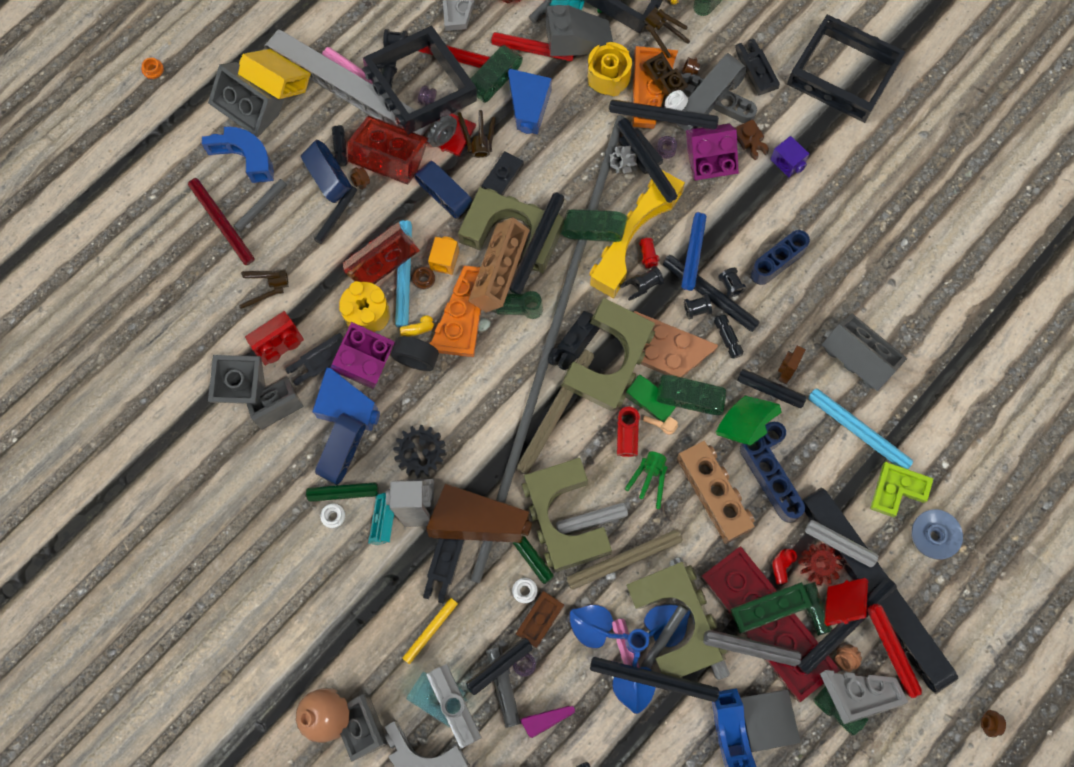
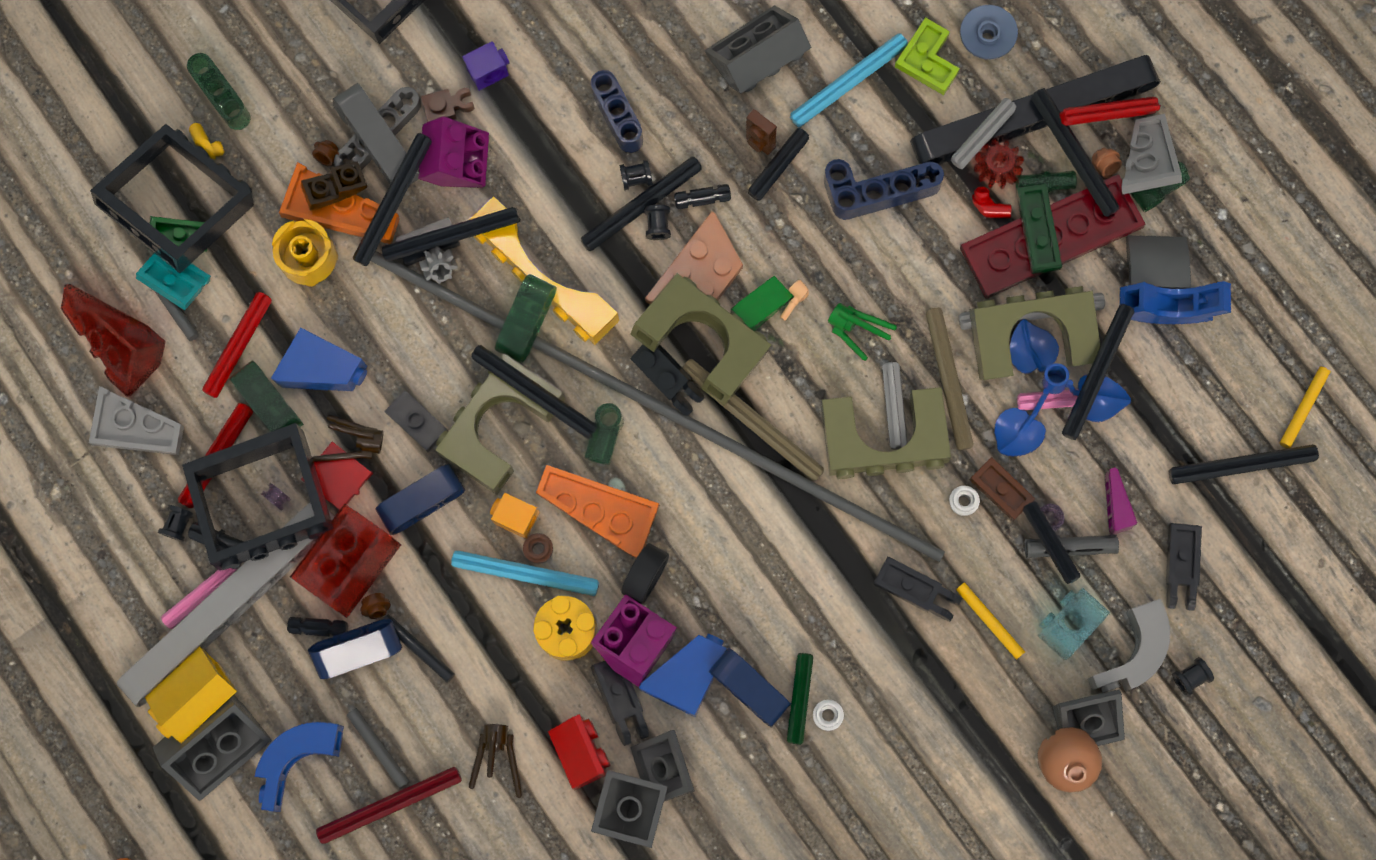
camera: 75 degrees left, 5 degrees up
clear red slope [343,222,420,284] -> none
teal plate [368,493,394,546] -> none
light grey wedge [386,479,434,527] -> none
black gear [393,425,447,478] -> none
yellow arm [400,315,434,337] -> none
reddish brown slope [426,484,532,543] -> none
light grey piece [426,664,482,749] -> none
dark grey gear [427,115,457,147] -> none
medium nougat brick [468,217,530,313] -> none
dark green axle [512,536,554,584] -> none
dark grey slope [546,5,613,56] -> none
red piece [617,406,640,457] -> none
black piece [620,265,664,301] -> none
red pin [639,238,660,269] -> none
dark grey bar [640,604,688,669] -> none
dark brown plant [644,7,690,58] -> none
clear purple bush [657,136,677,159] -> none
clear green beam [657,375,727,415] -> none
white tile [665,90,688,110] -> none
medium nougat brick [677,440,755,544] -> none
blue axle [681,212,707,291] -> none
flat silver axle [703,630,801,666] -> none
green slope [716,395,782,445] -> none
black hinge [735,38,780,96] -> none
red piece [825,578,868,626] -> none
reddish brown plate [981,710,1006,738] -> none

